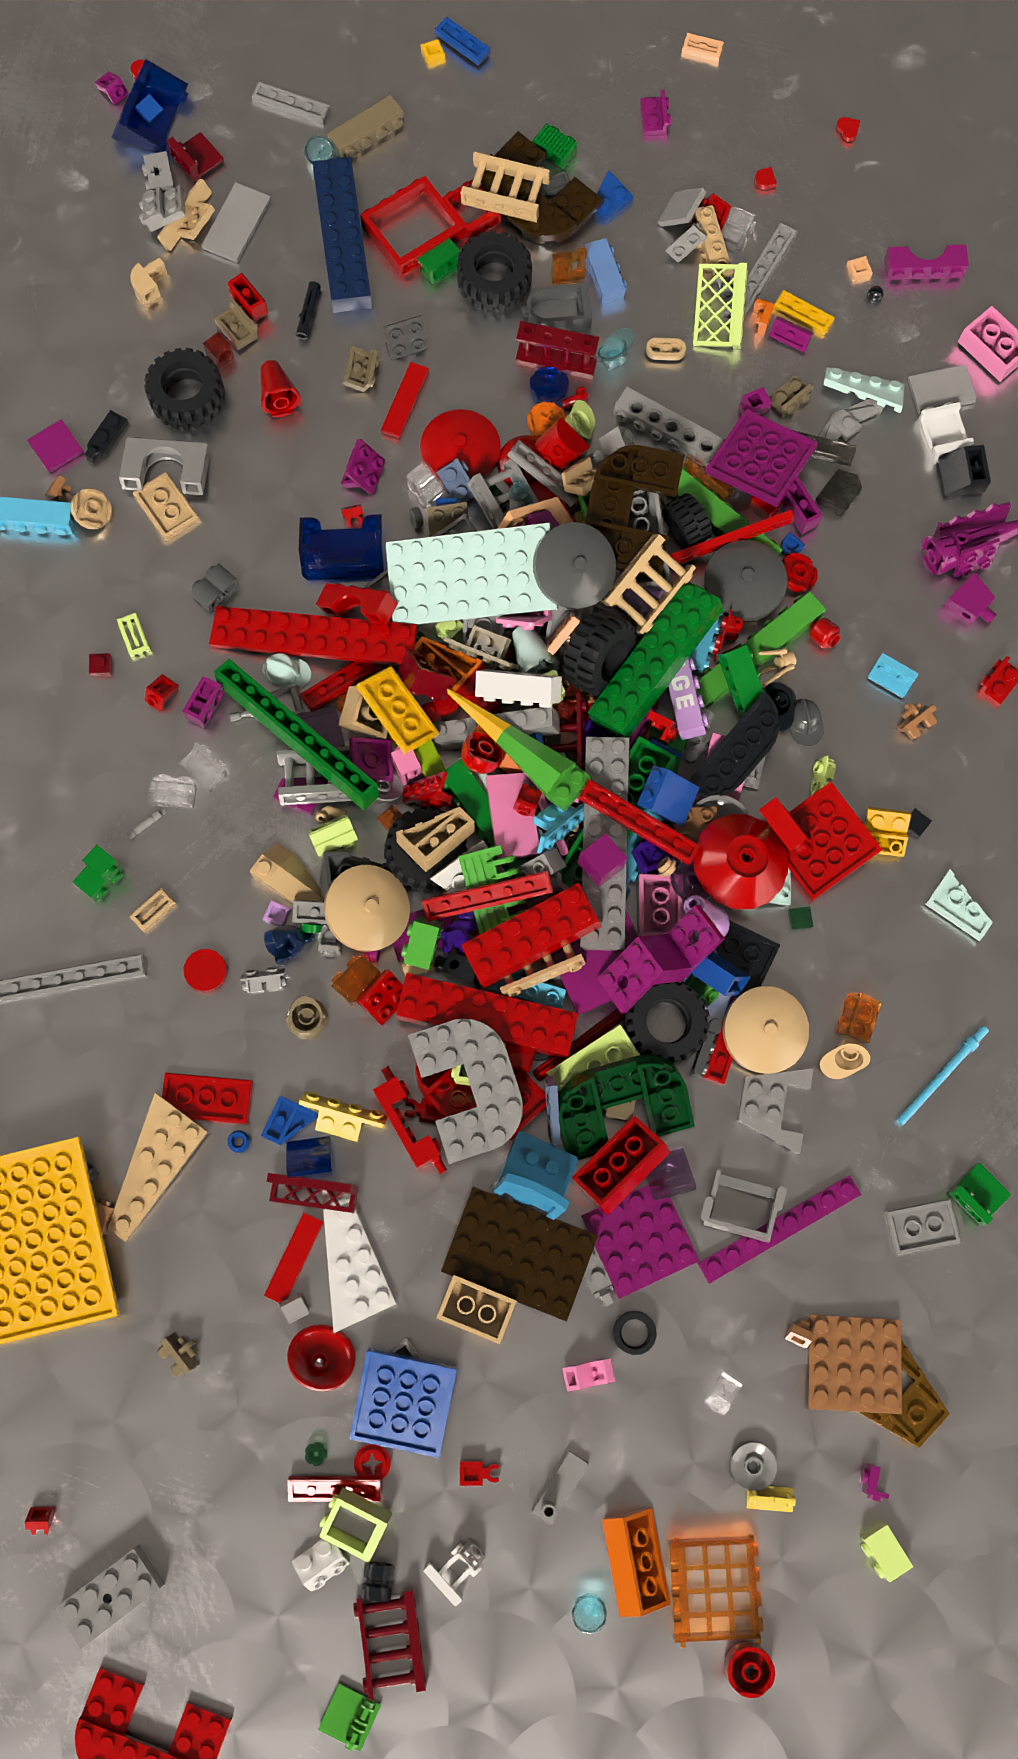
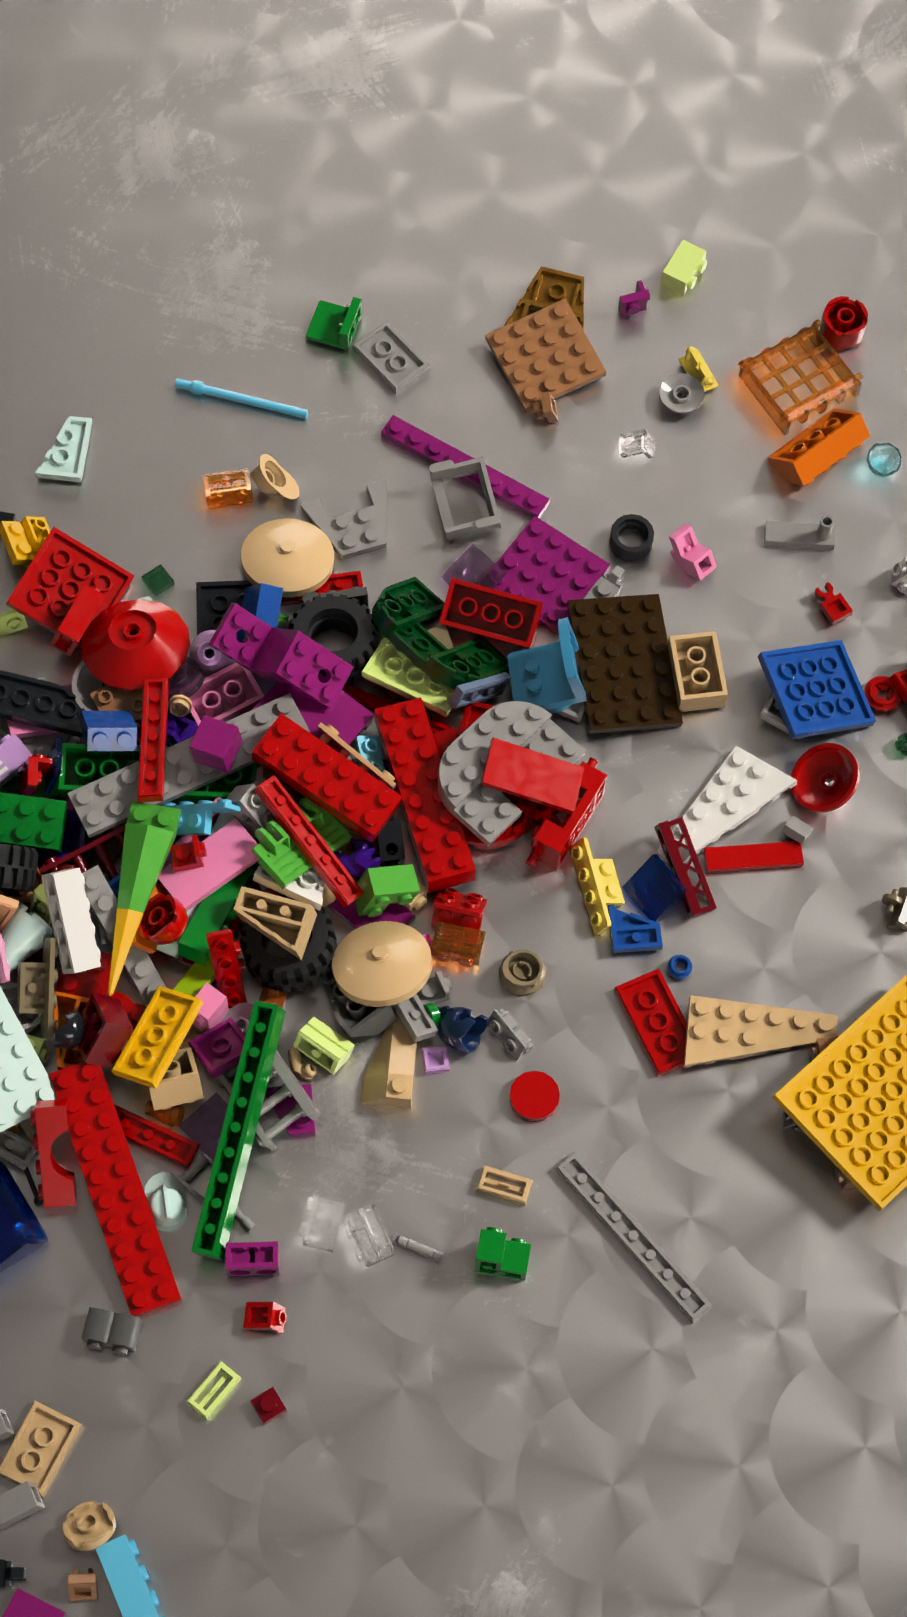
camera: 120 degrees left, 10 degrees down
none -> black hair [54,1010,86,1049]
none -> tile [480,737,584,814]

